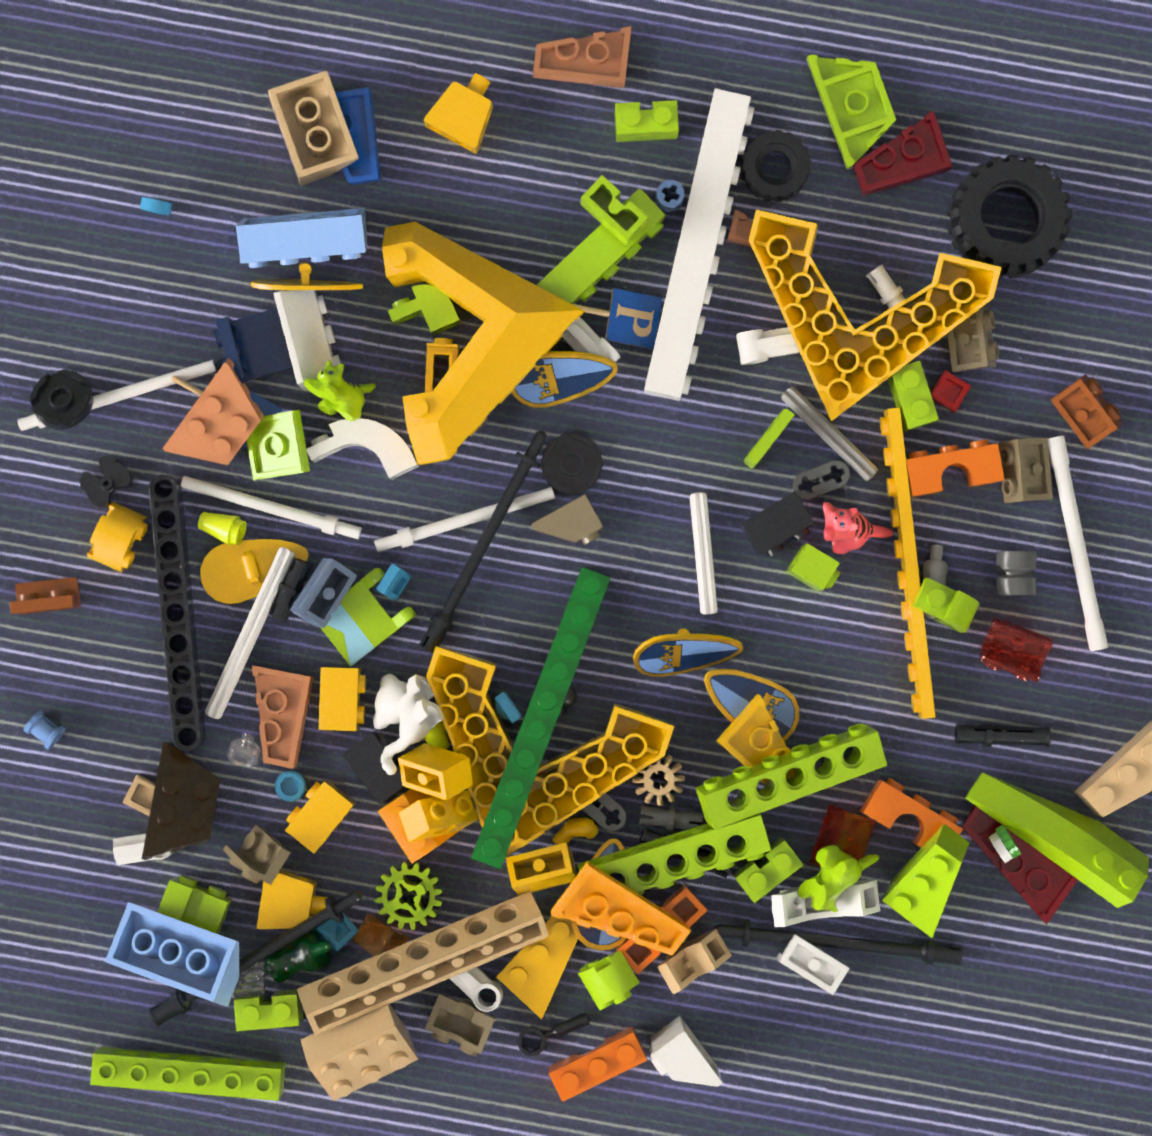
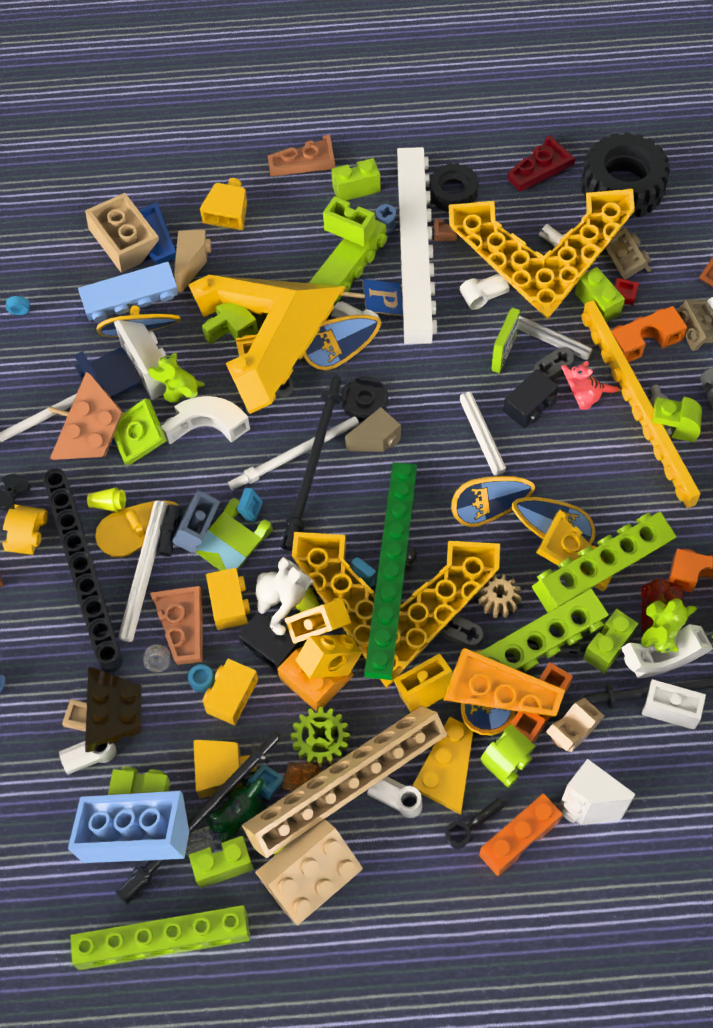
camera: 10 degrees left, 25 degrees down
white bar [181,476,362,539] -> none
dark tan bracket [223,824,291,885] -> none
dark tan cylinder [425,994,496,1056] -> none
yellow arm [552,817,598,845] -> none
dark grey pin [639,805,703,831] -> none
lime brick [786,543,841,591] -> none
lime wing [807,55,896,169] -> none
none -> tan slope [174,230,211,292]

